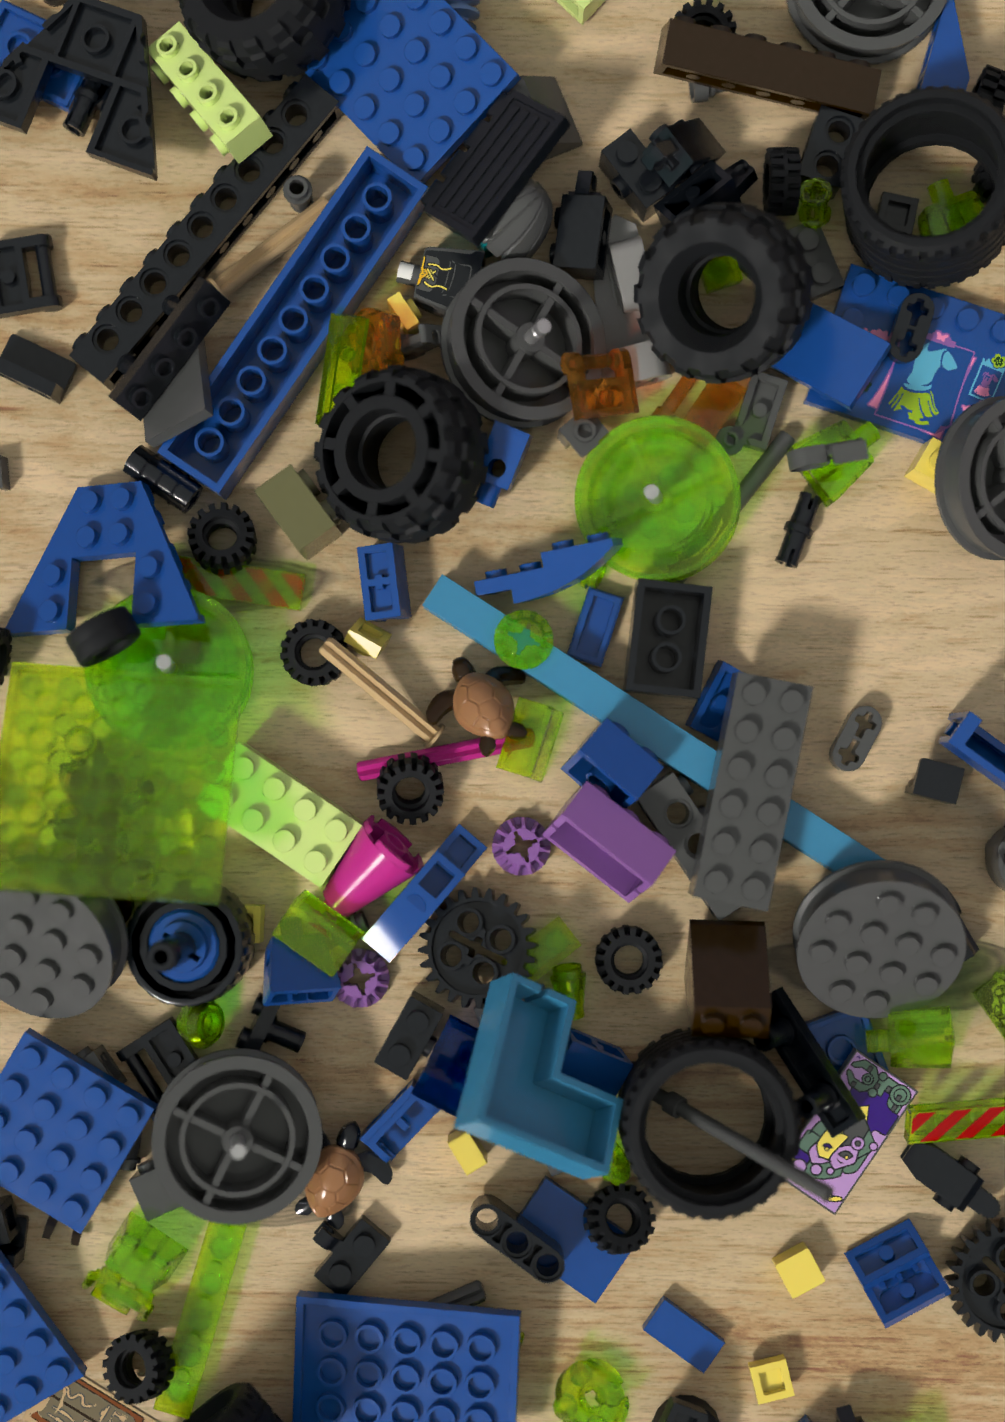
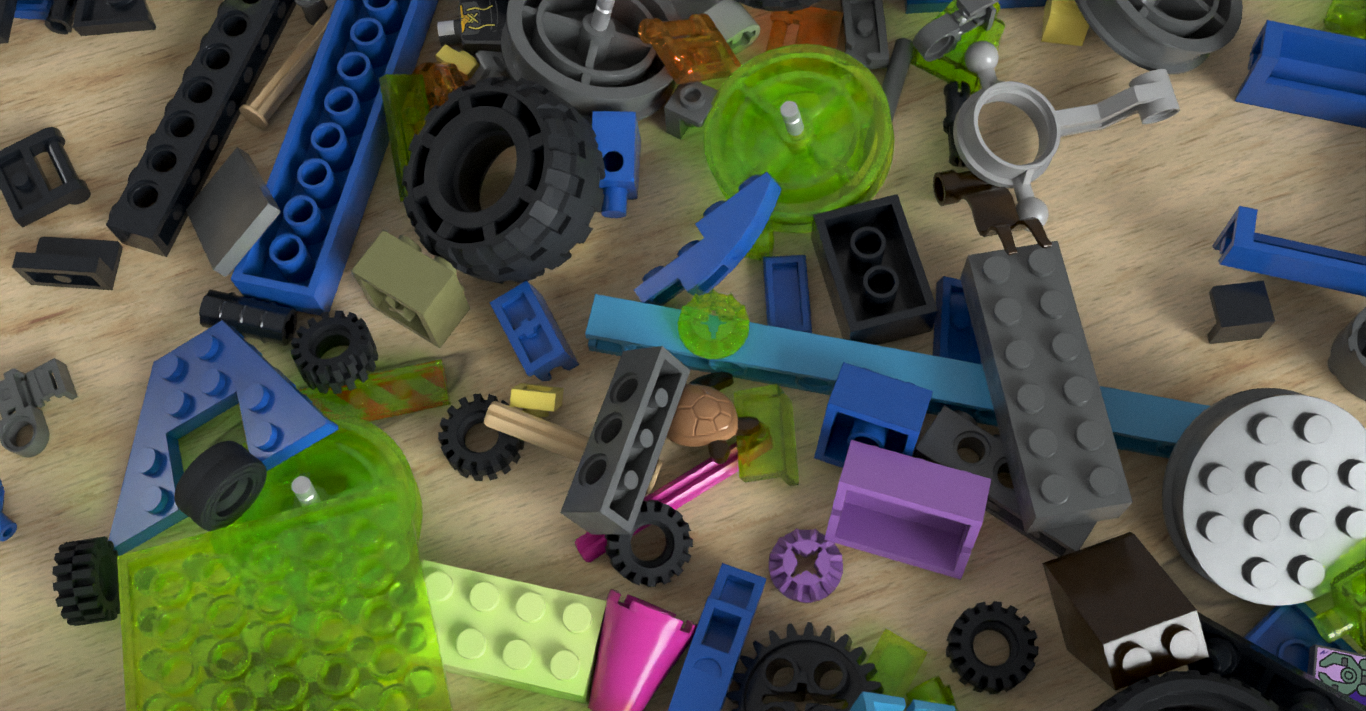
camera: 15 degrees left, 20 degrees down
black plate [108,276,231,421] -> none
dark grey beam [829,706,882,771] -> none
none -> dark grey brick [560,346,690,535]
none -> dark brown flag [933,169,1052,255]
none -> light grey piece [953,41,1180,231]

